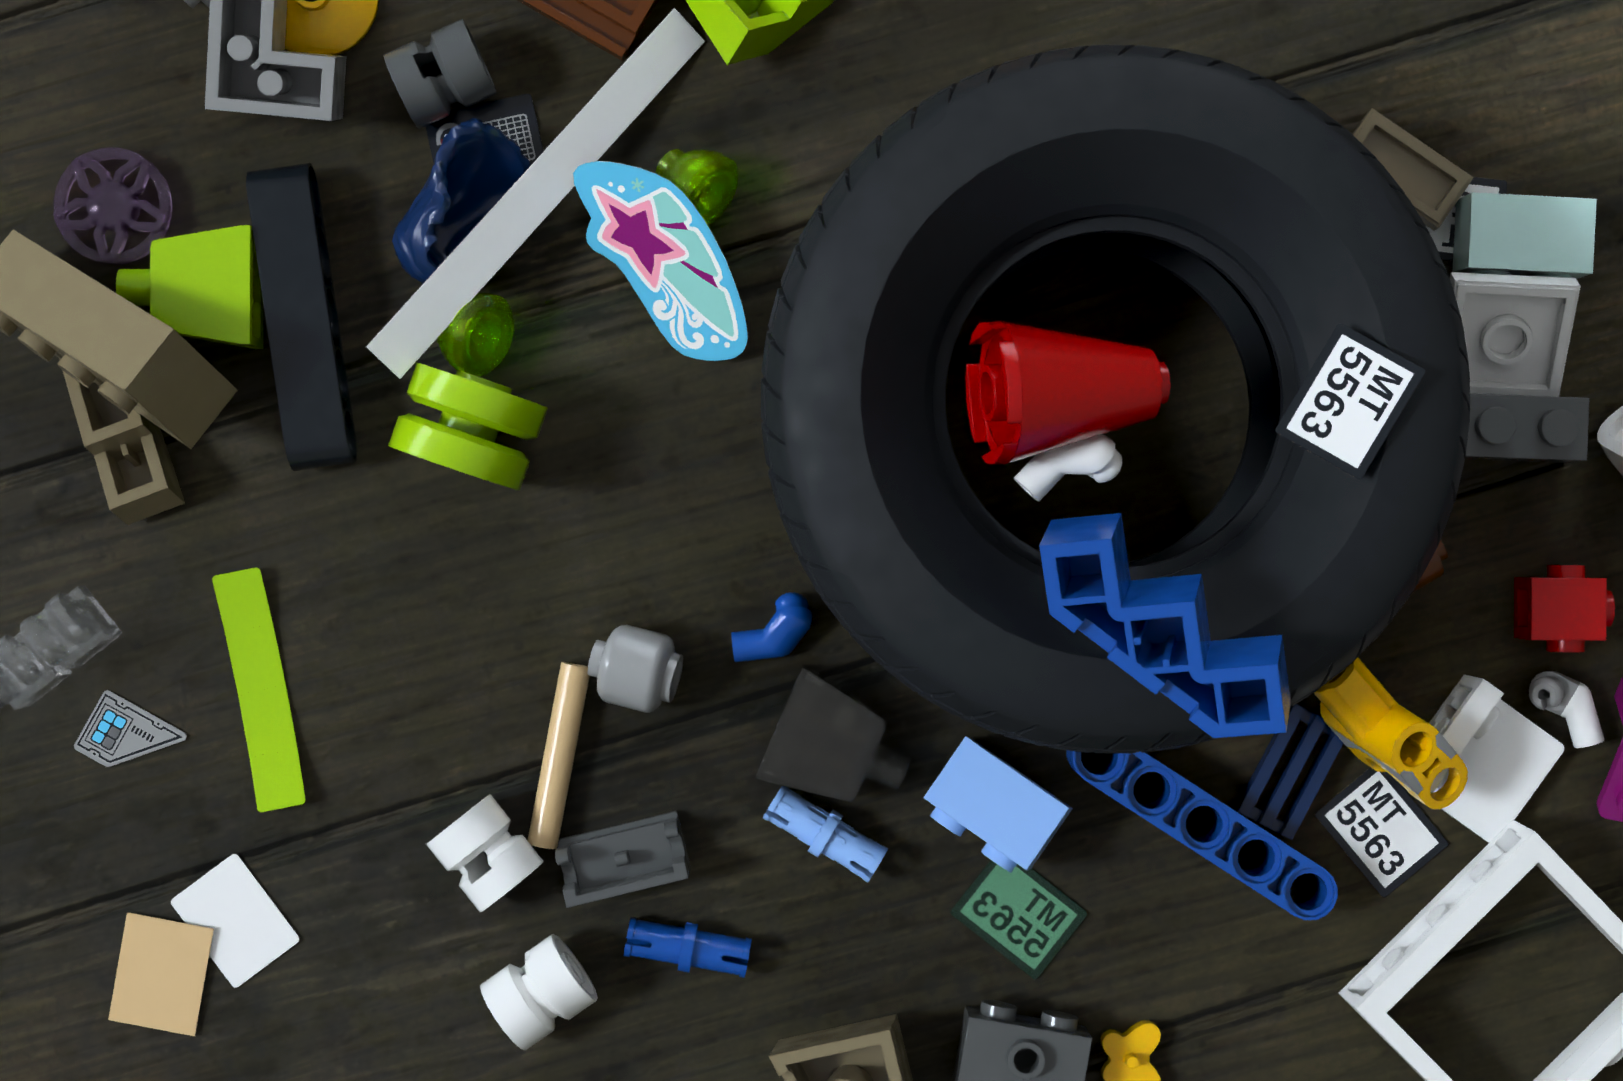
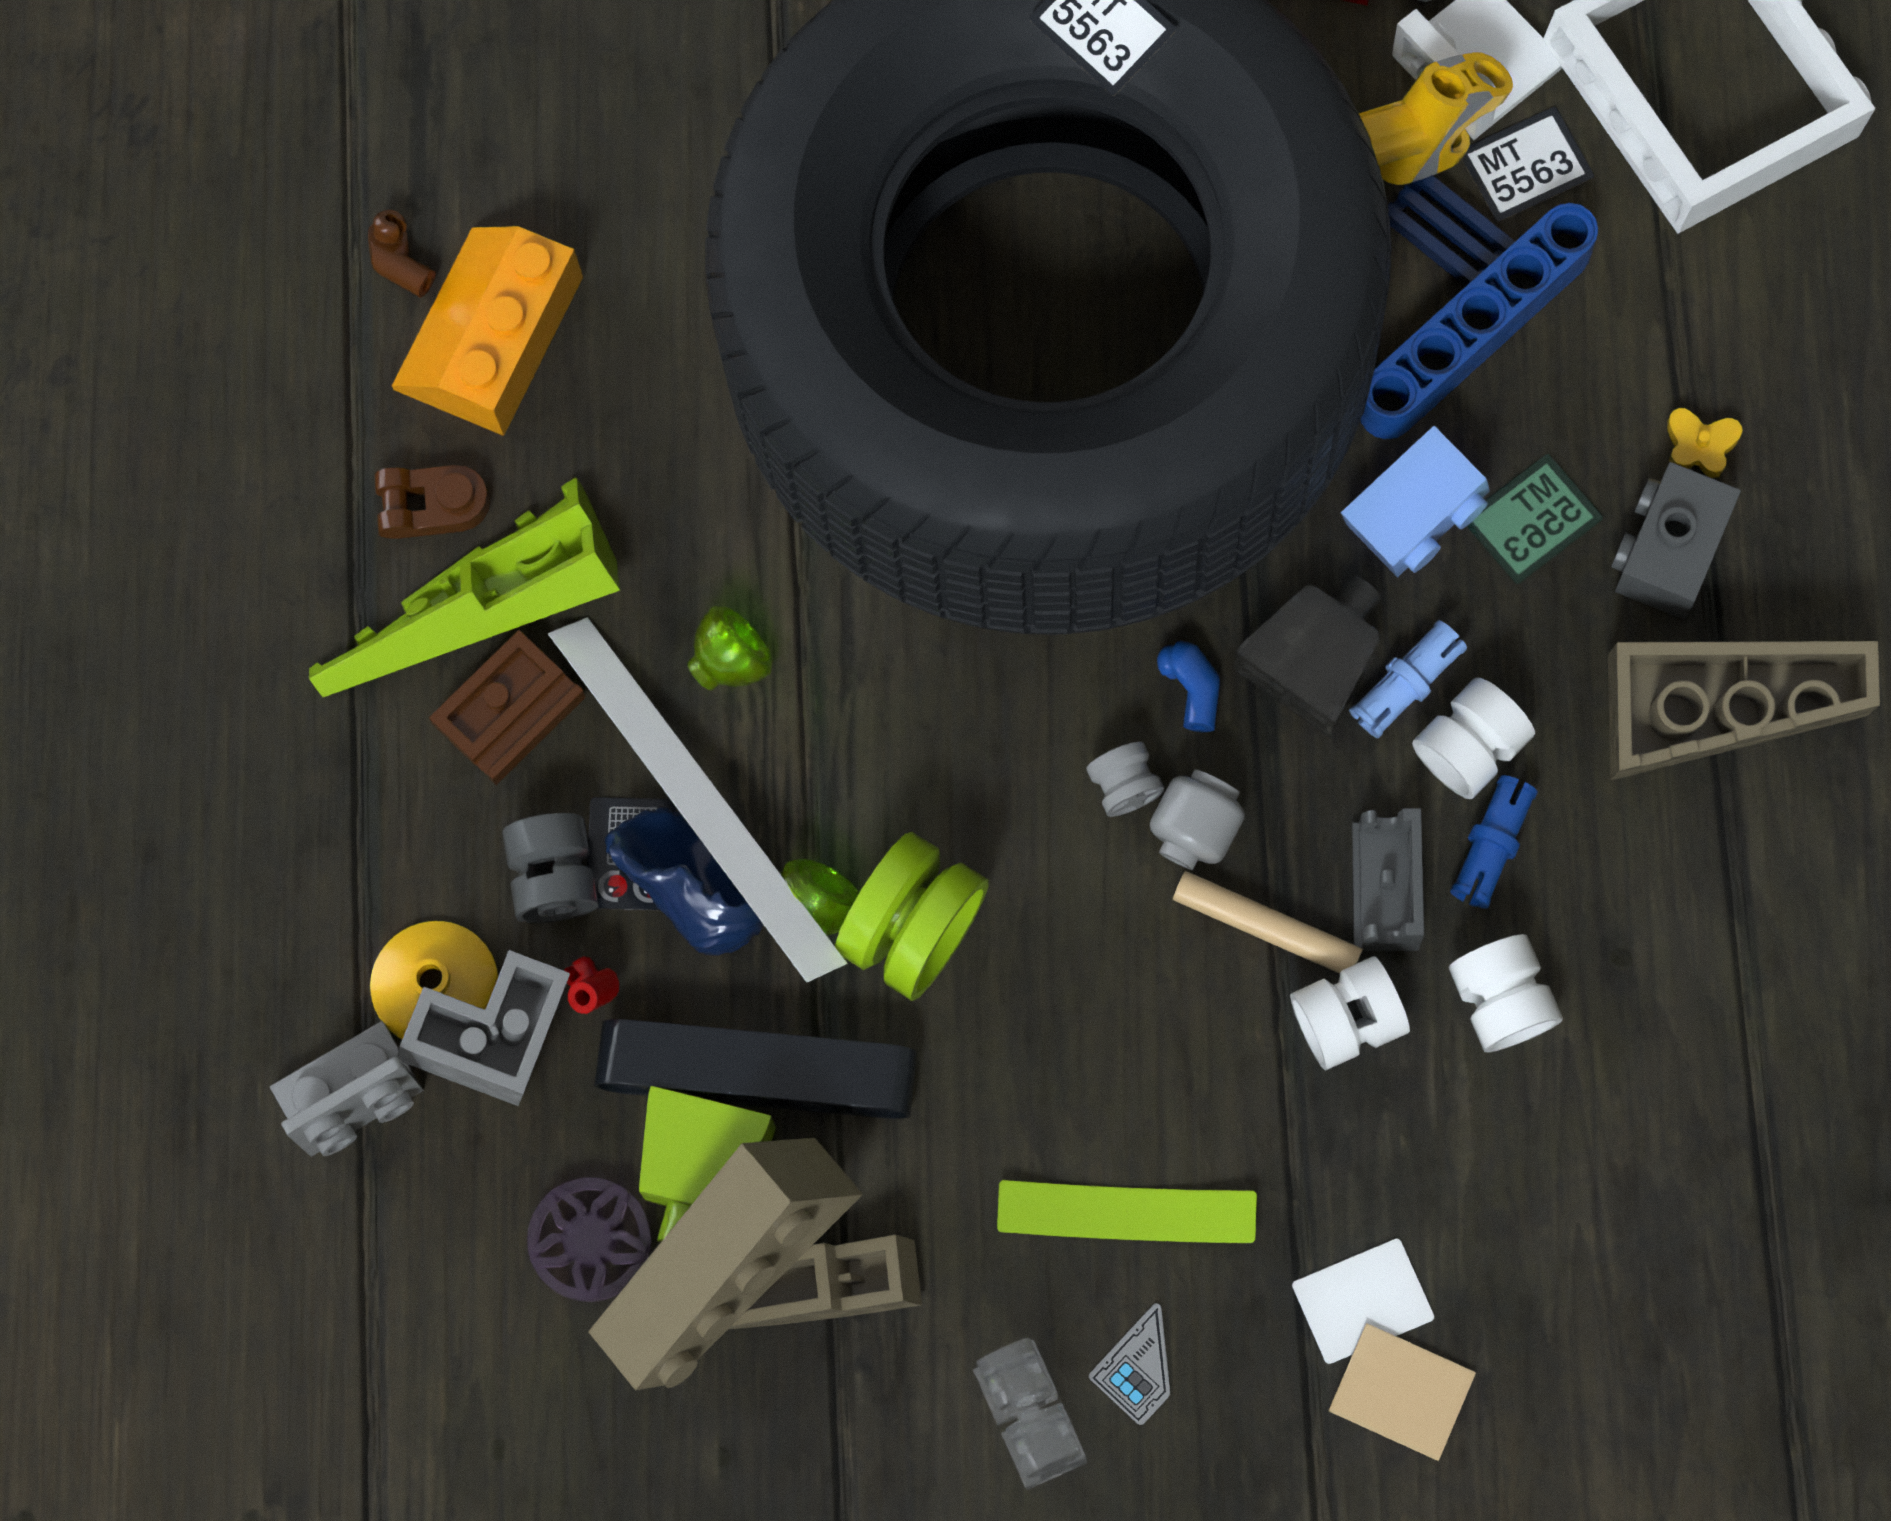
camera: 70 degrees left, 15 degrees down
sticker [573,161,748,361] -> none
red cone [965,320,1171,464] -> none
white arm [1014,434,1122,502] -> none
blue brick [1039,513,1291,738] -> none
none -> red arm [563,956,620,1014]
none -> light grey wheel [1086,742,1165,817]
none -> white wheel [1412,678,1535,799]

